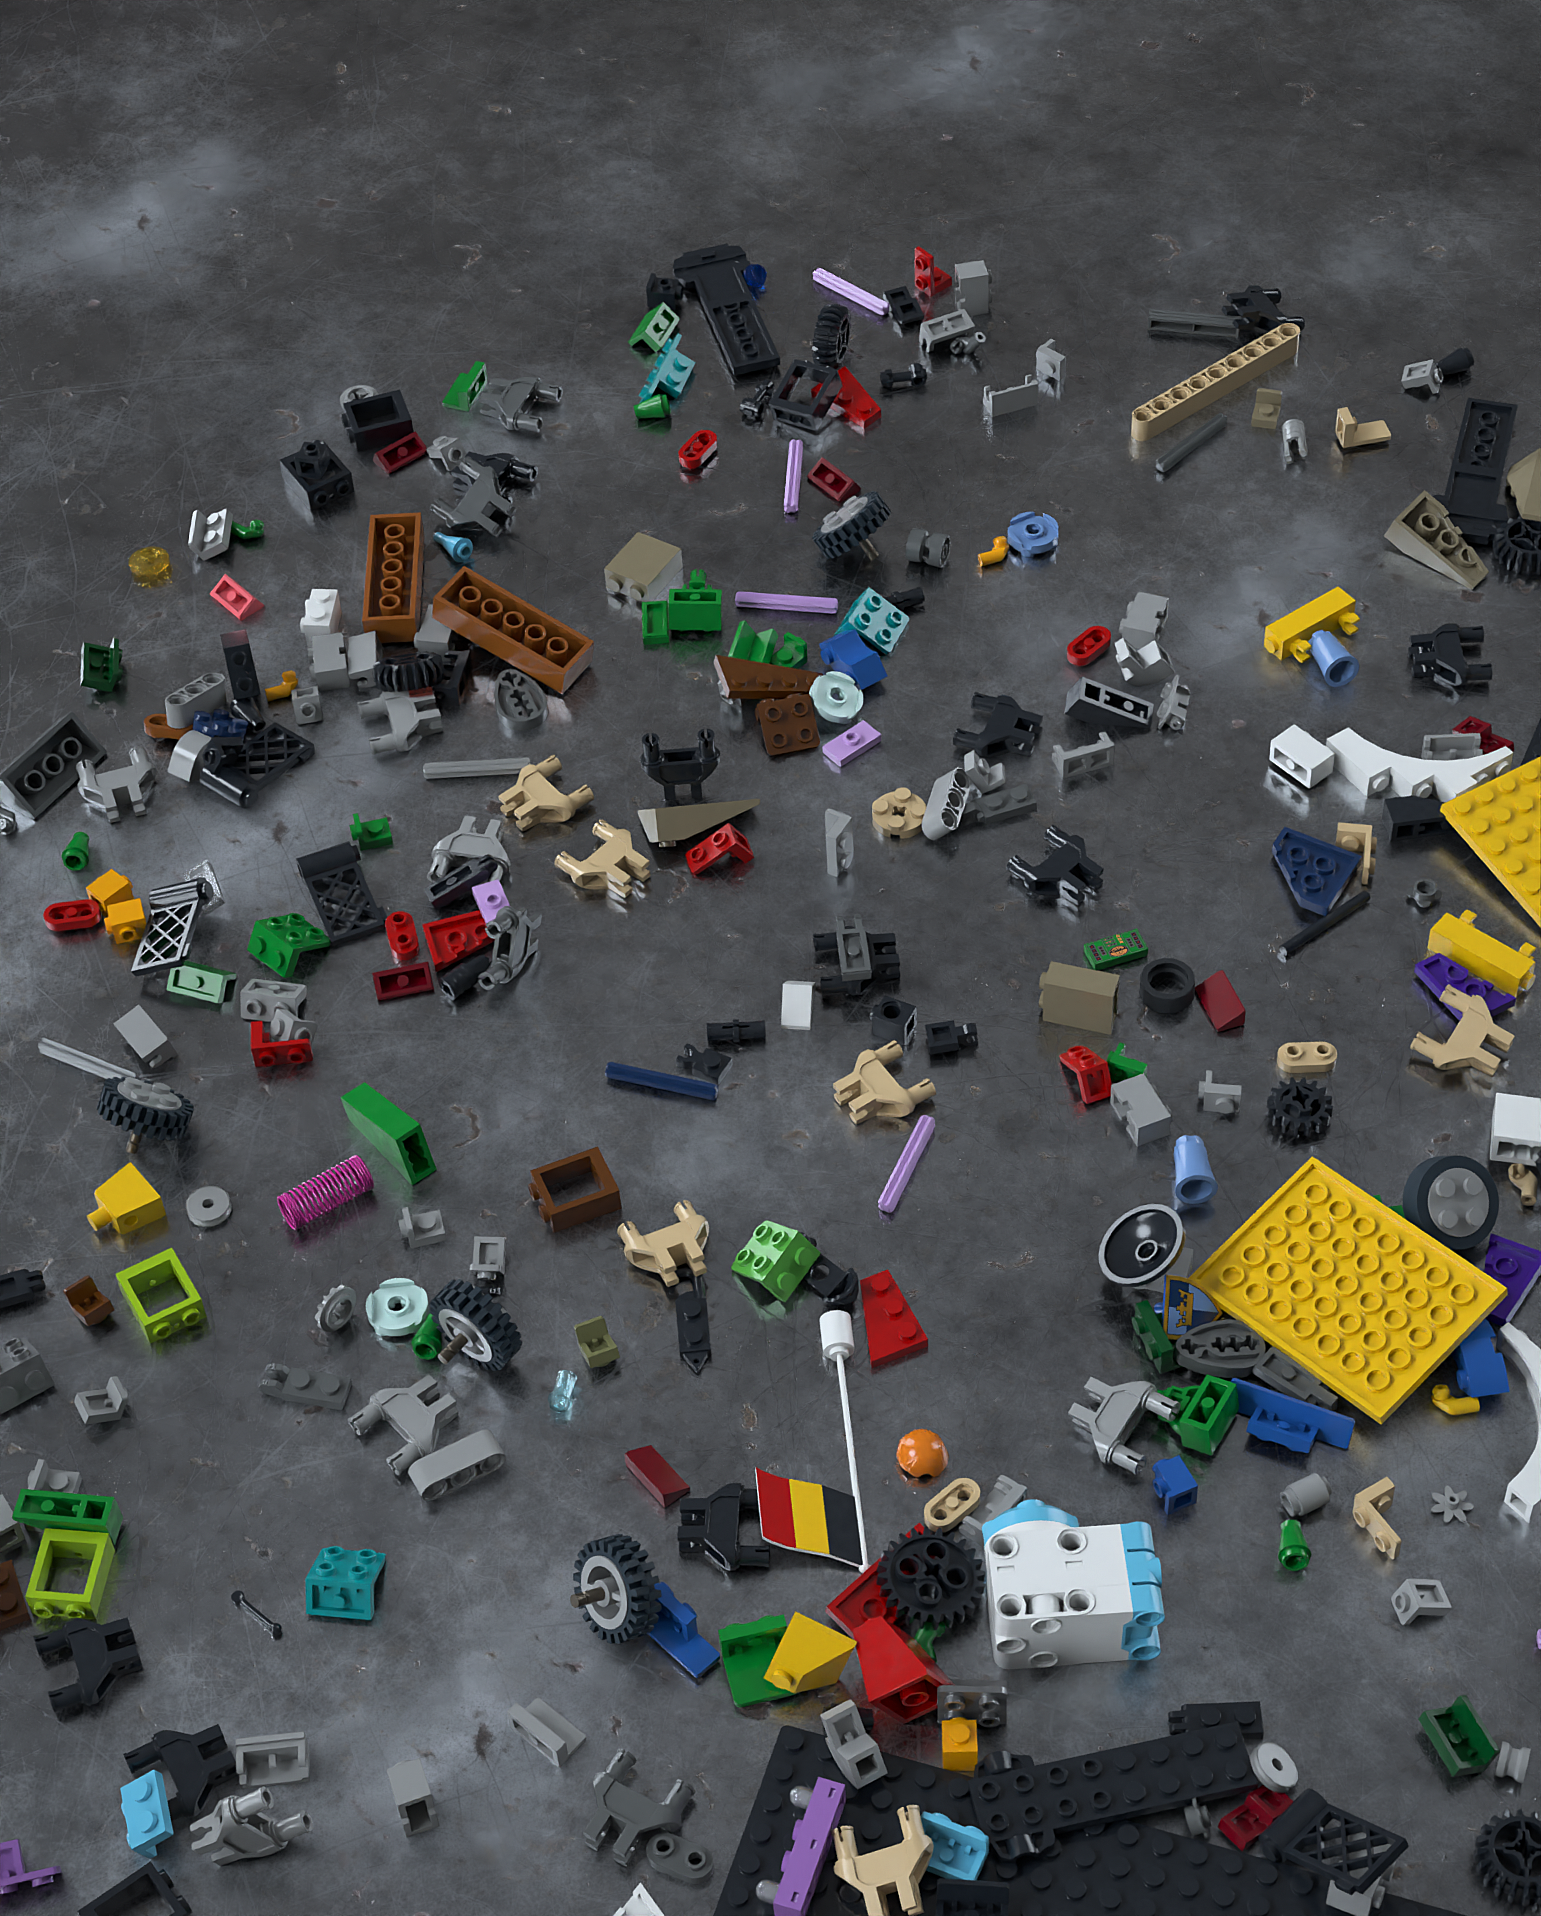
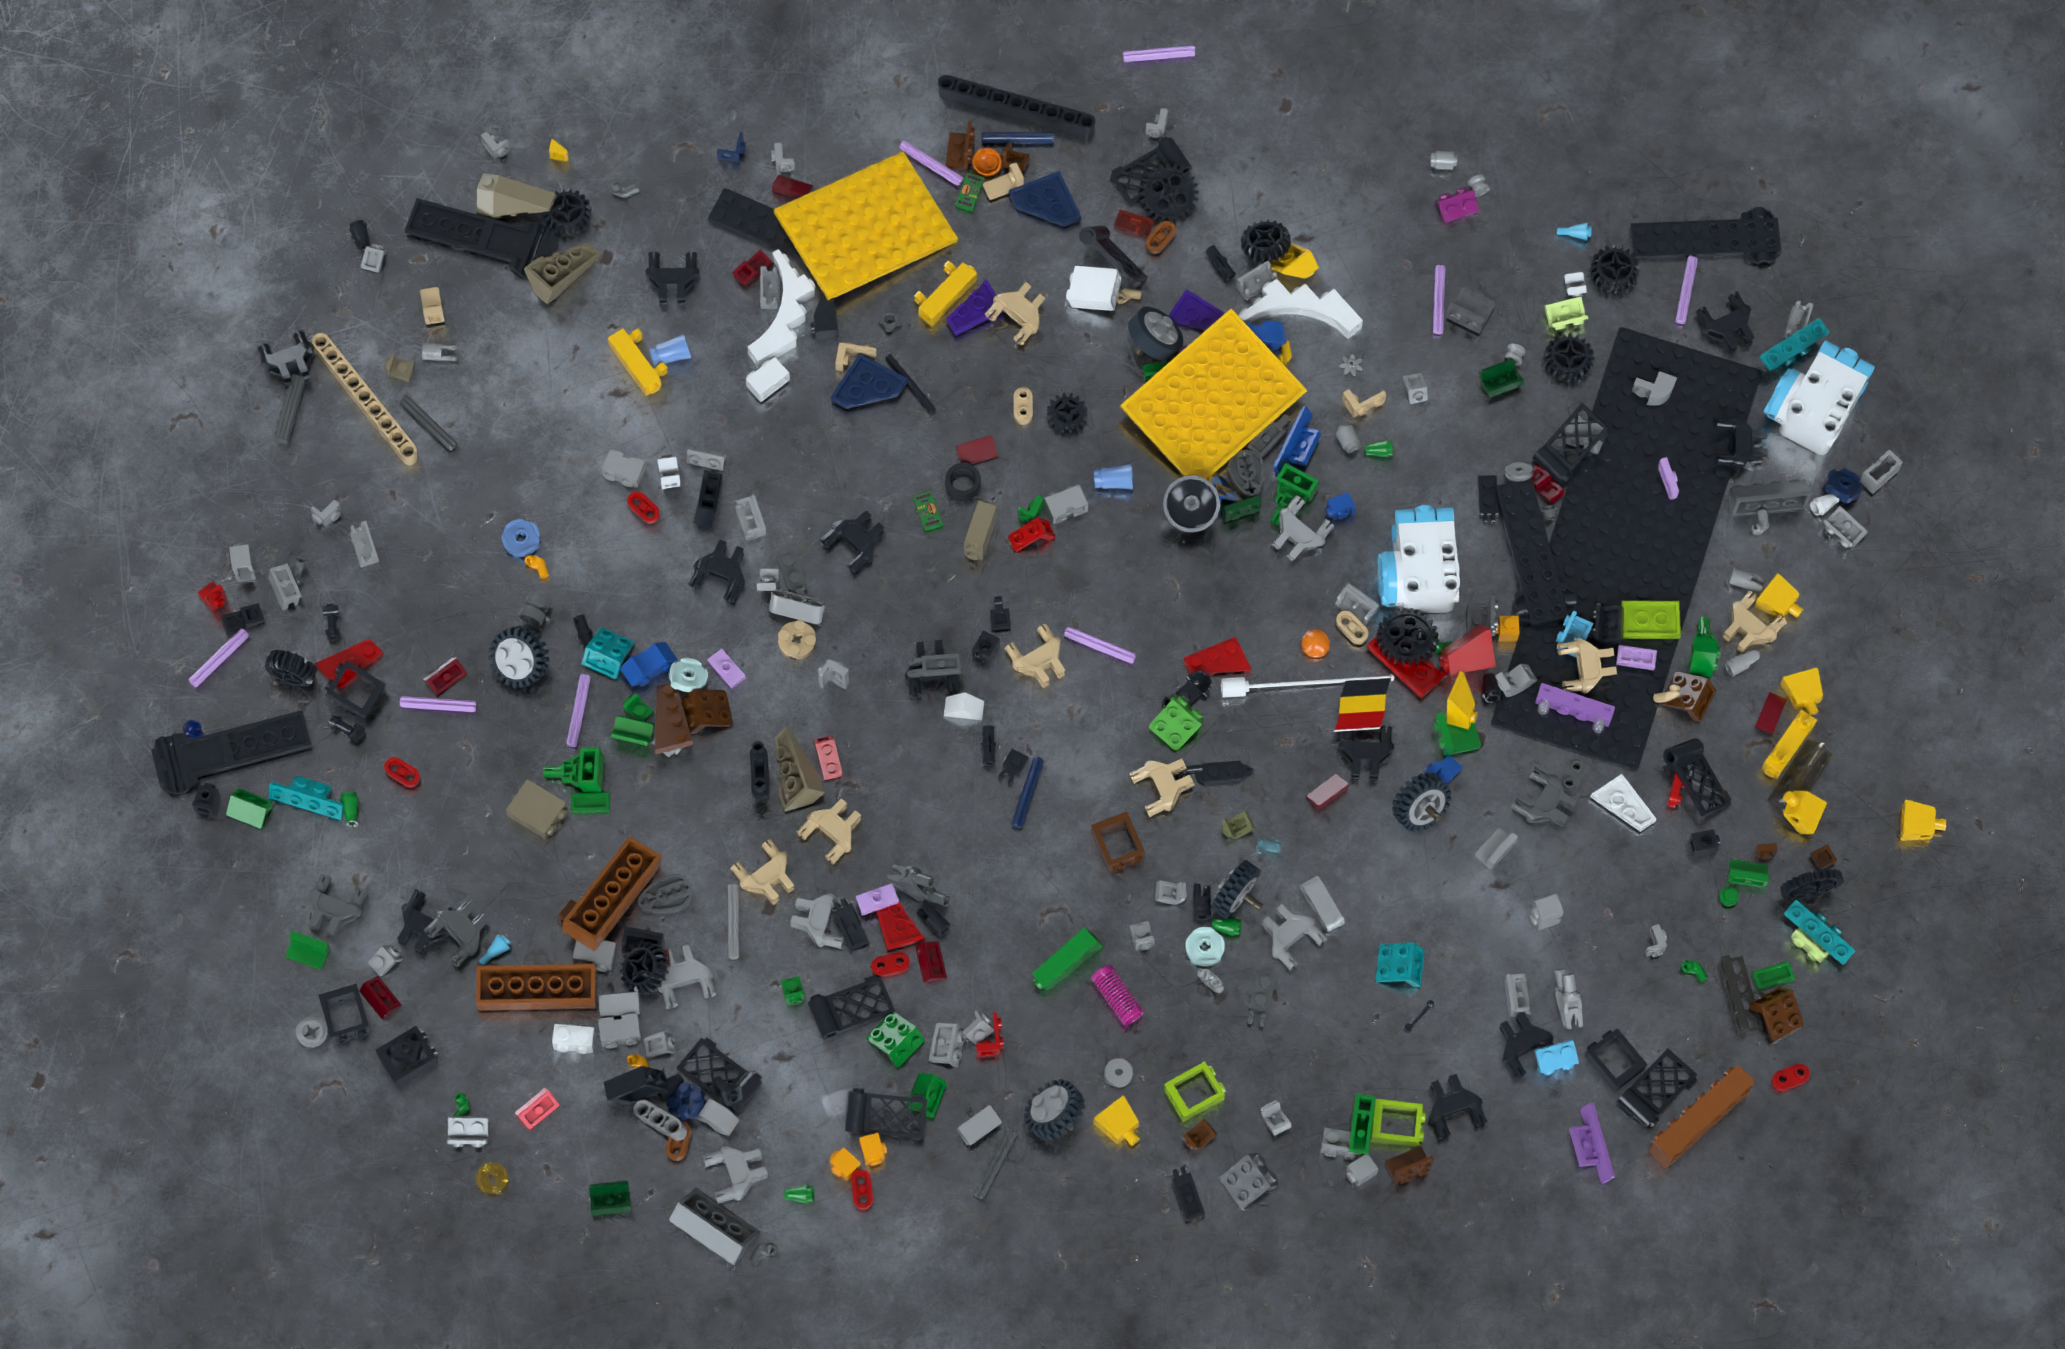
camera: 95 degrees left, 20 degrees up
light grey bracket [1198,1070,1242,1114] -> none

